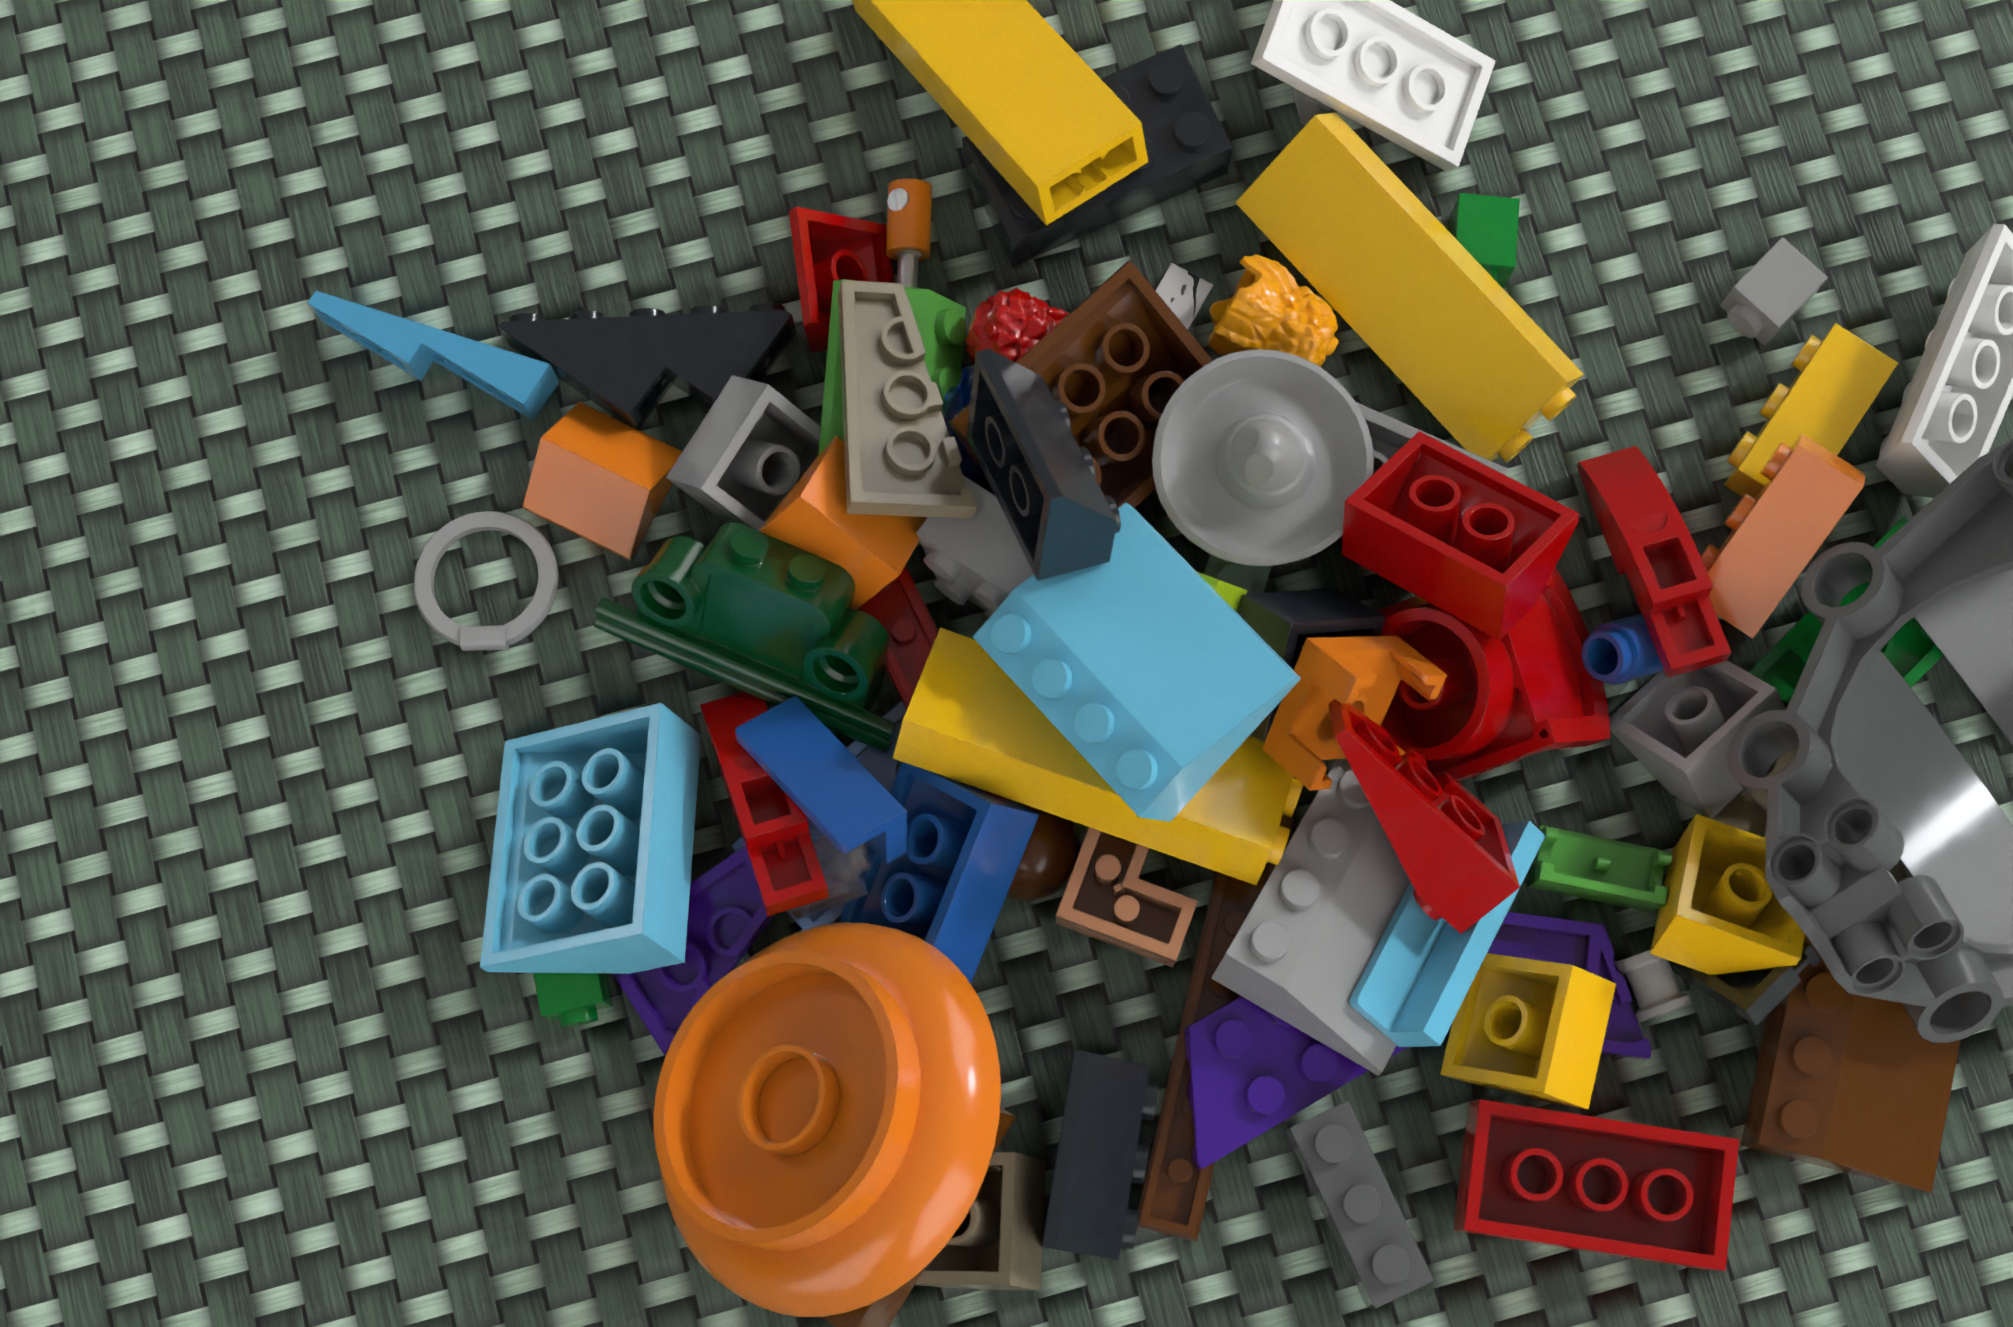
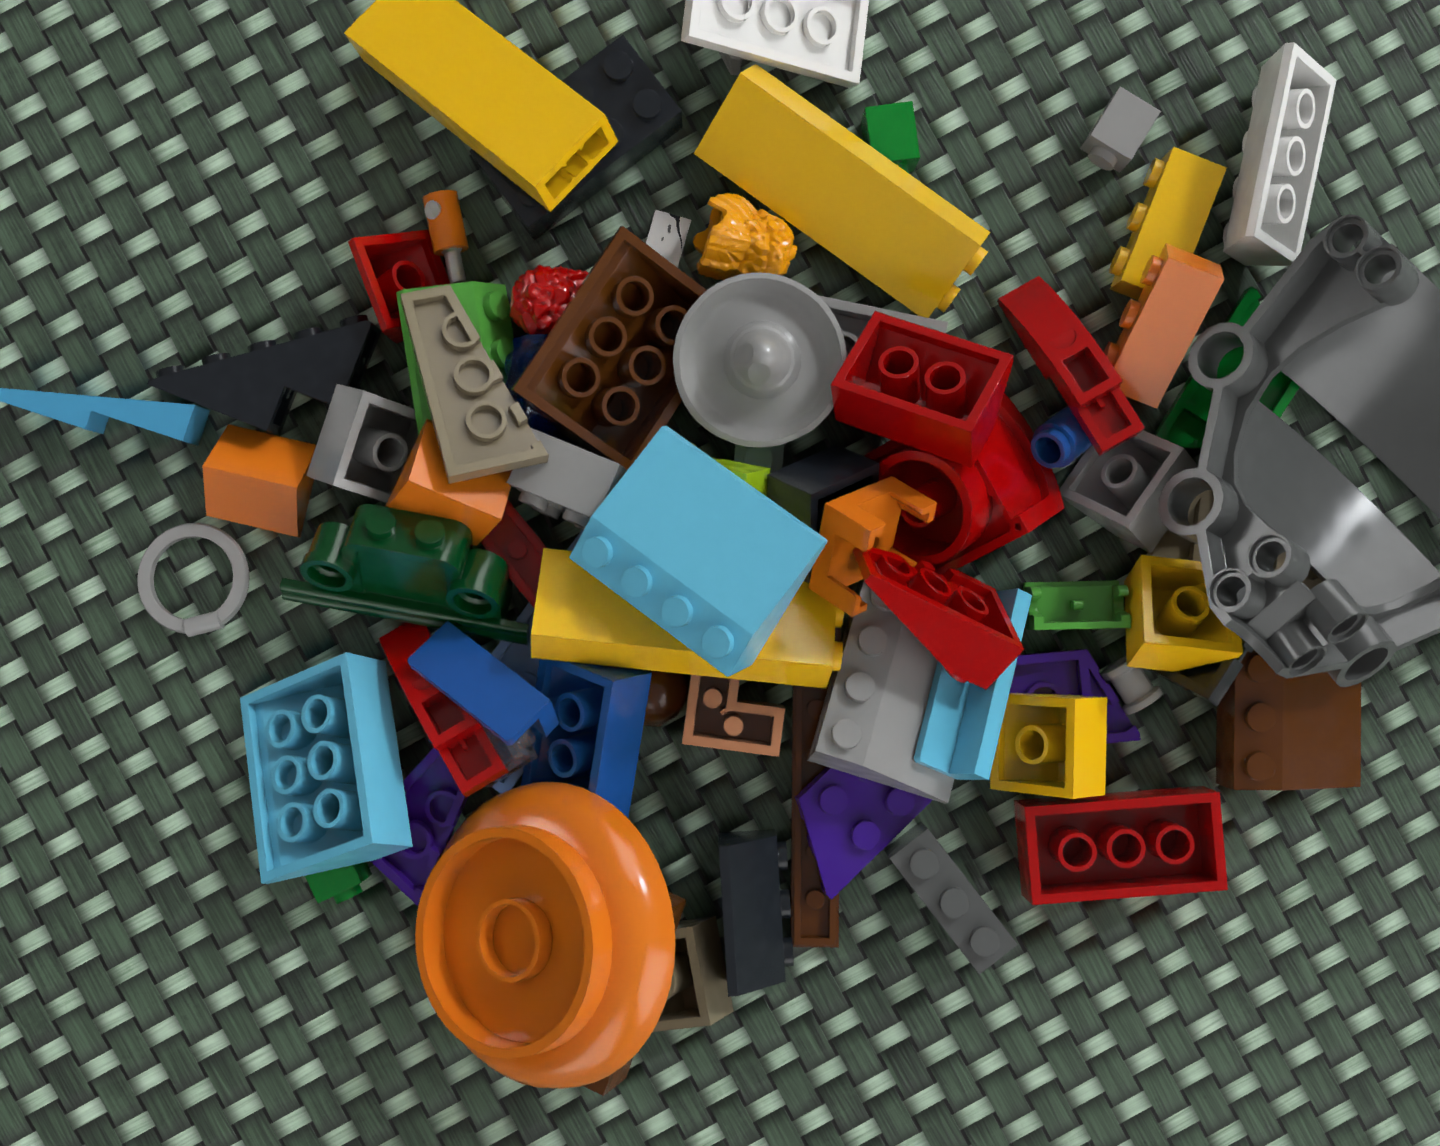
camera: 20 degrees left, 10 degrees up
black slope [966,349,1121,581] -> none

